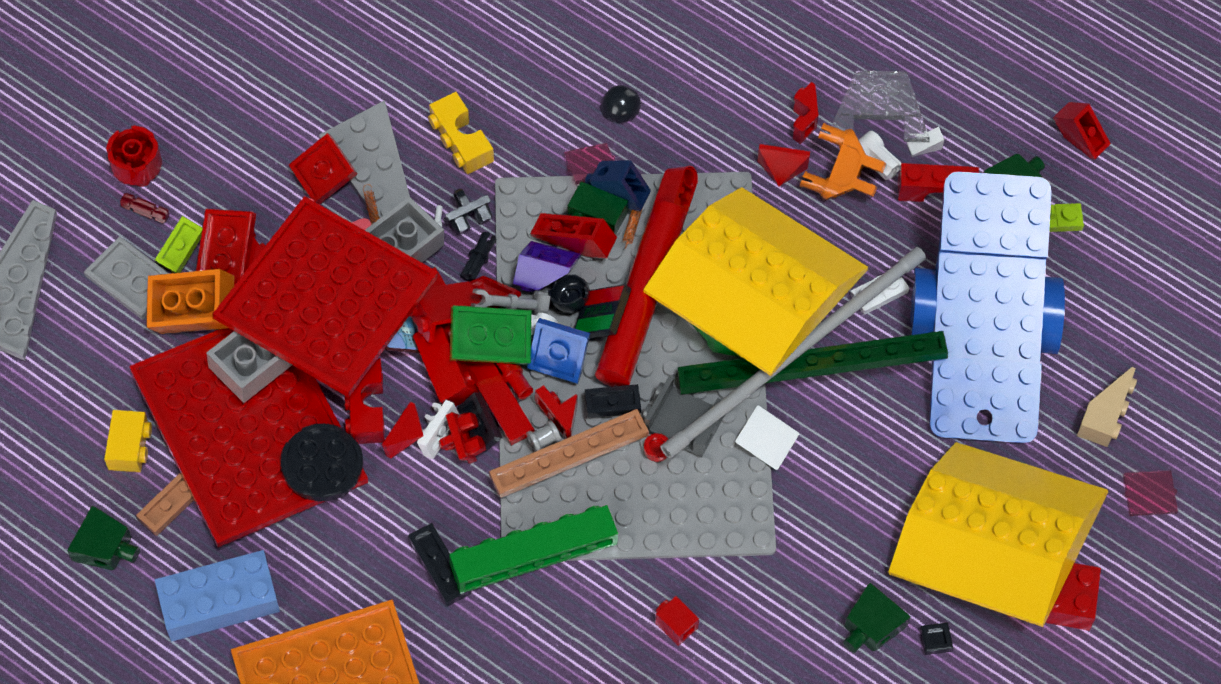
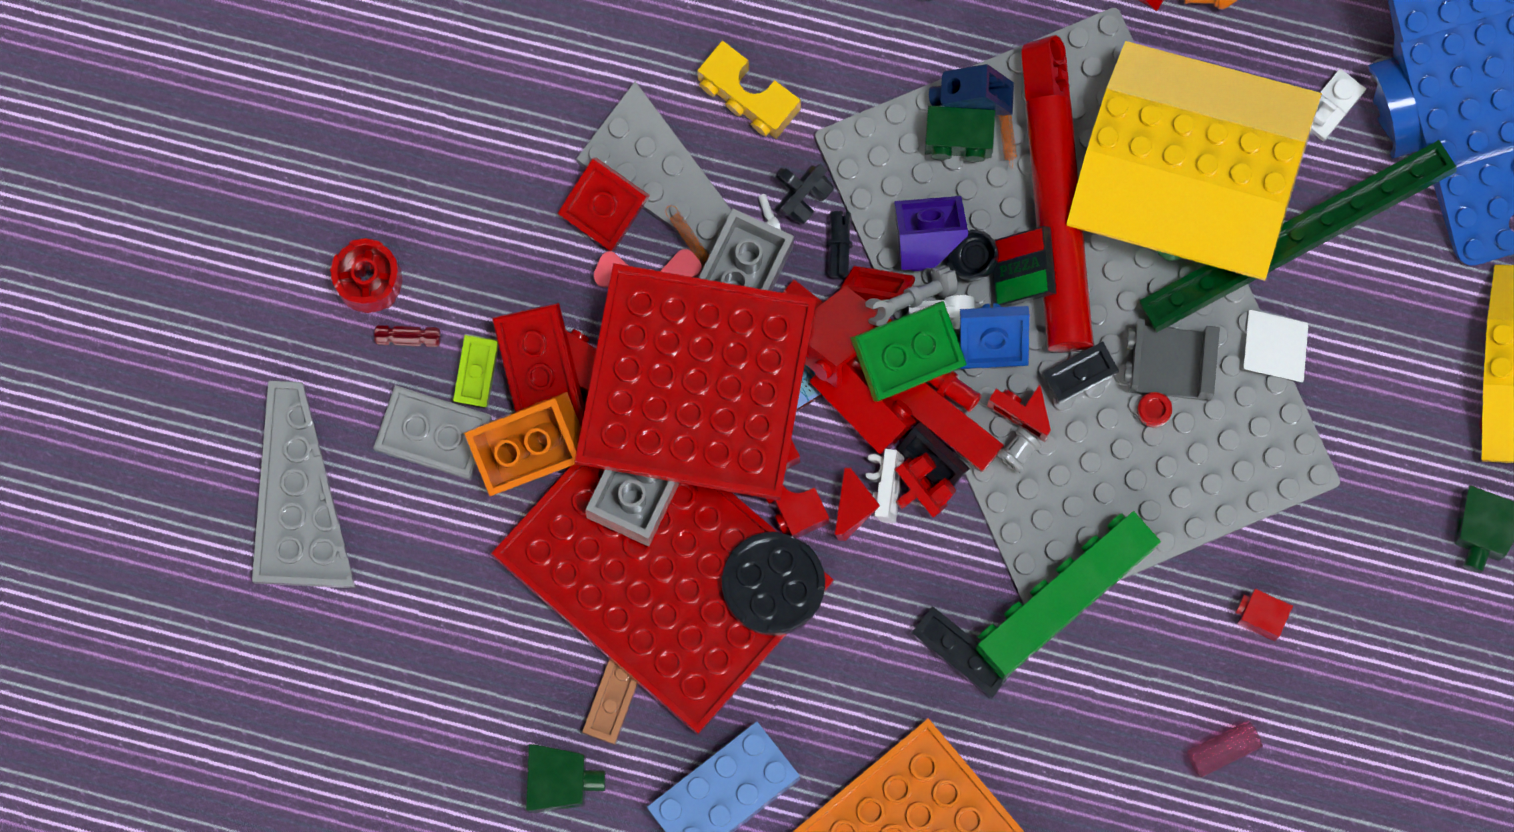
camera: 15 degrees left, 15 degrees up
yellow brick [104,410,152,472] -> none
nougat plate [489,409,649,498] -> none
red slope [530,213,617,258] -> none
clear pink piece [564,143,615,185] -> none
light grey piece [660,247,926,459] -> none

